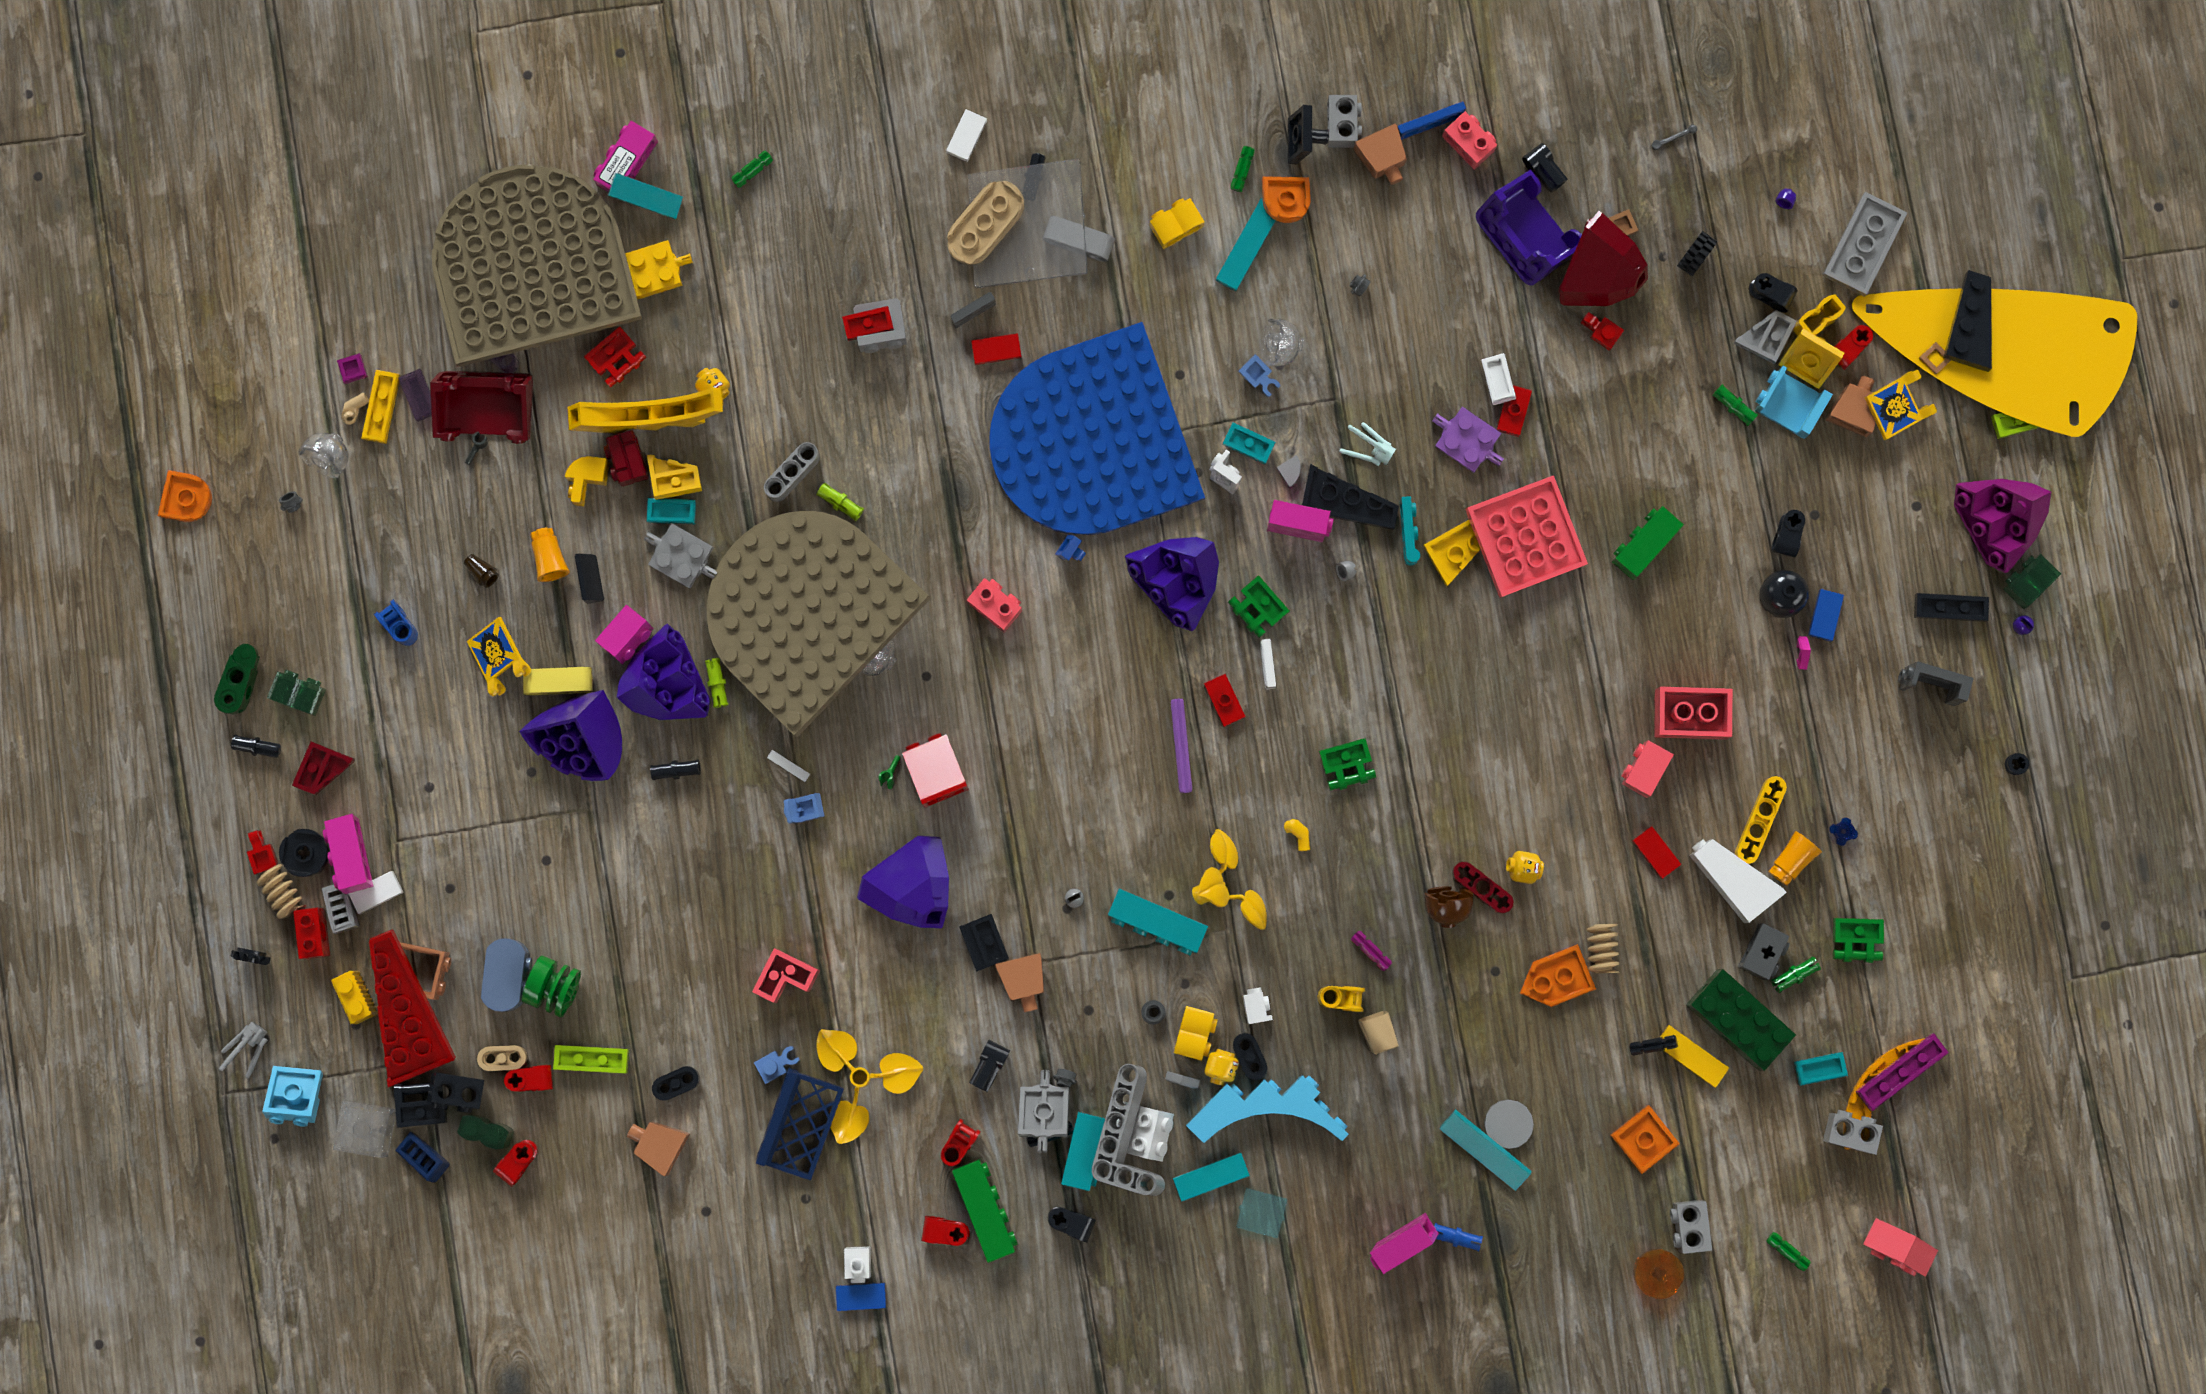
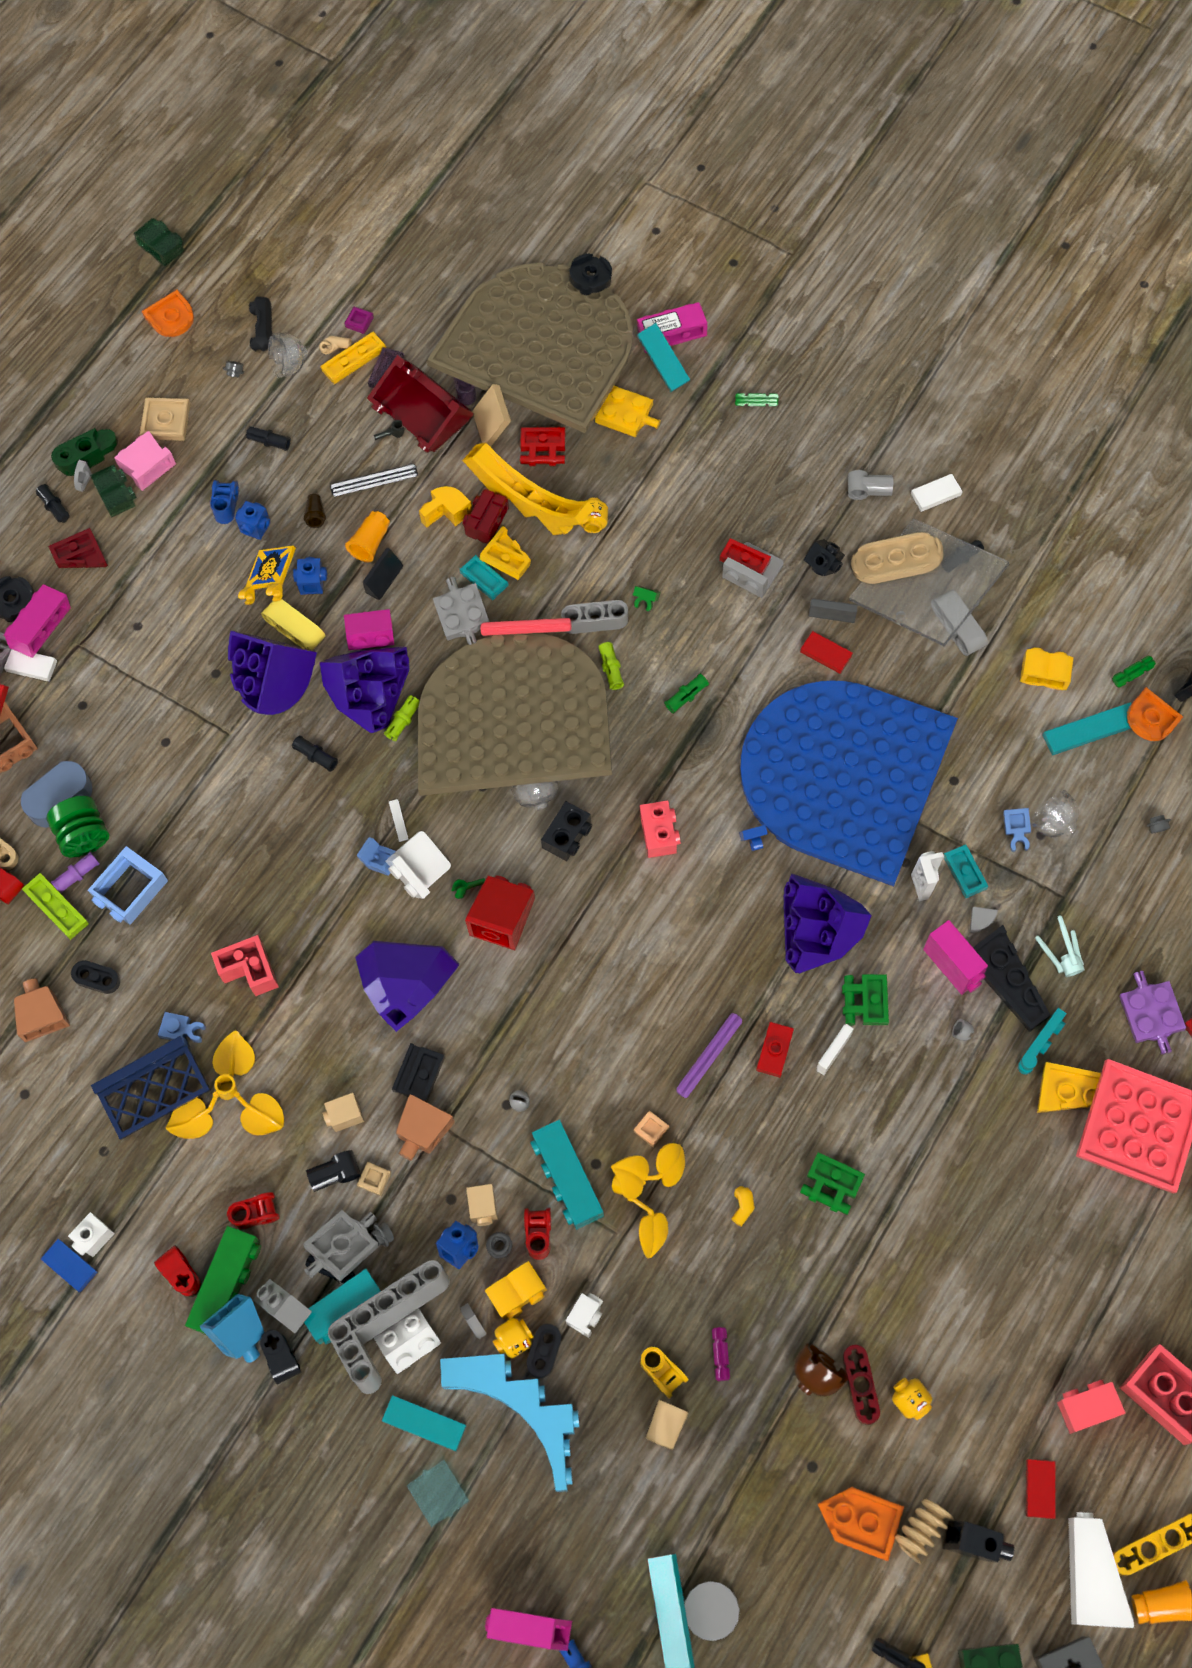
camera: 45 degrees right, 15 degrees down
none -> medium lavender pin [51,852,100,894]
none -> light grey tile [74,460,92,492]
none -> light blue window [88,846,168,925]
none -> bright pink hips [114,431,176,491]
none -> clear green brick [134,218,184,266]
none -> tan tile [140,398,190,441]
none -> dark azure torso [200,1294,265,1363]
none -> blue brick [235,501,270,540]
none -> black axle [246,426,291,451]
none -> black piece [249,296,272,351]
none -> light grey brick [253,1279,312,1333]
none -> blue brick [293,557,327,595]
none -> tan brick [322,1093,364,1132]
none -> axle [330,464,418,496]
none -> tan tile [357,1162,391,1196]
none -> white bracket [385,831,451,899]
none -> blue brick [436,1221,479,1269]
none -> tan brick [466,1184,498,1226]
none -> tan tile [472,384,511,447]
none -> coral axle [480,618,572,636]
none -> red piece [524,1208,551,1260]
none -> black brick [541,801,593,862]
none -> black plate [569,253,612,295]
none -> green tile [633,586,661,611]
none -> light nougat tile [634,1110,669,1148]
none -> green pin [664,674,709,714]
none -> black brick [804,539,845,576]
none -> light grey piece [848,470,893,500]
none -> black torso [943,1521,1015,1563]

